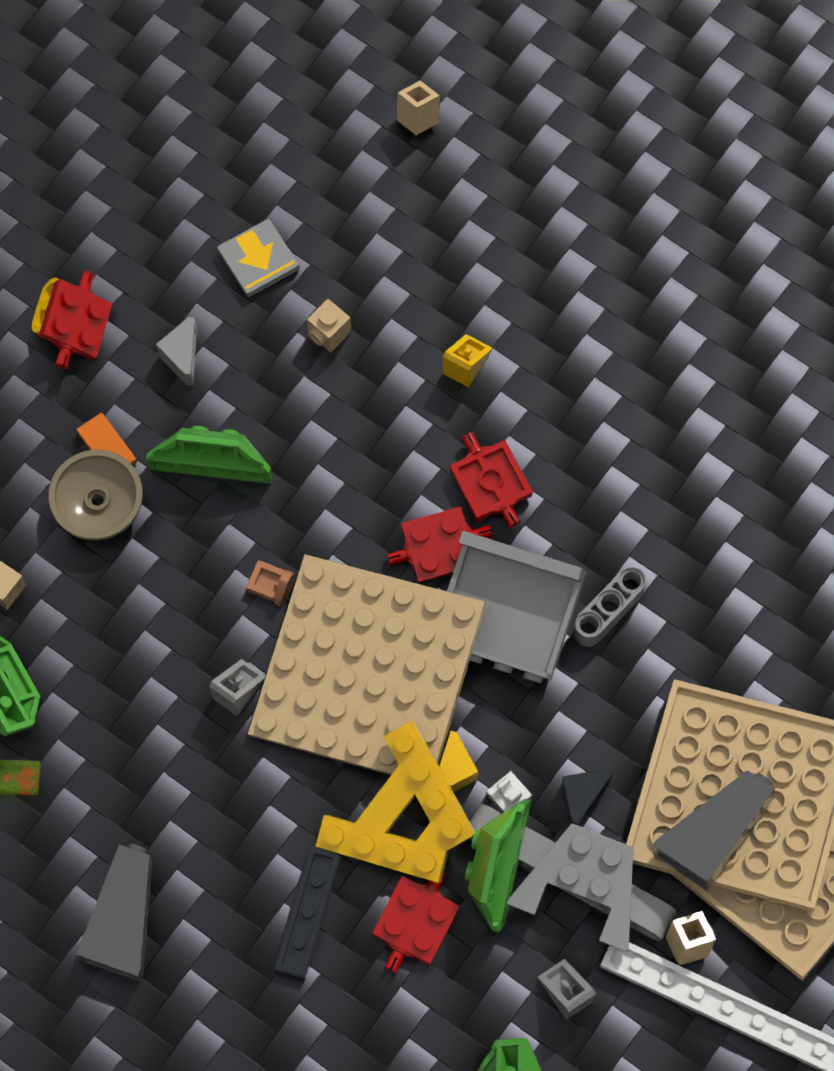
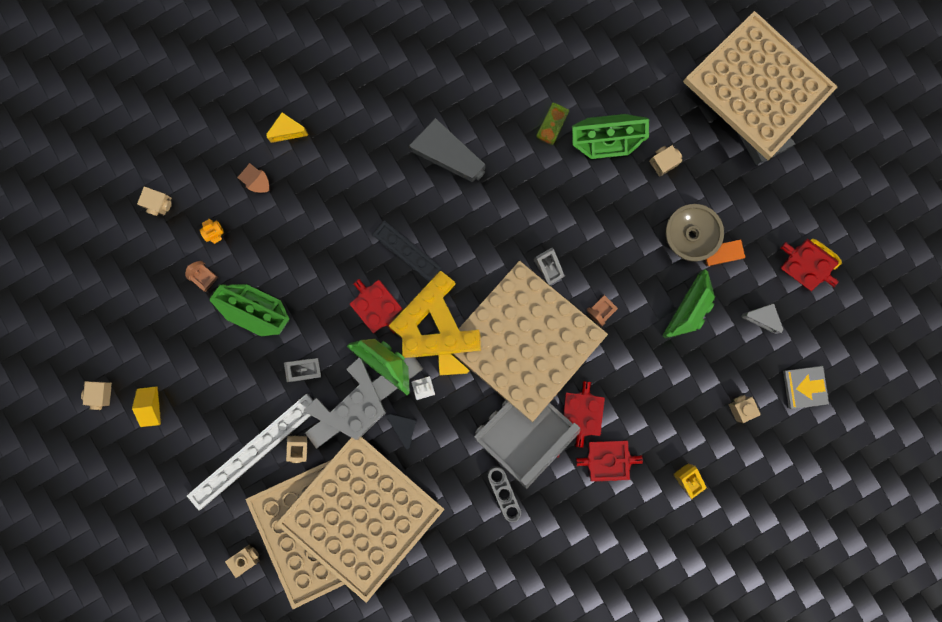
camera: 110 degrees right, 15 degrees up
tan brick [397,81,440,135] -> none
dark grey slope [652,770,775,891] -> none

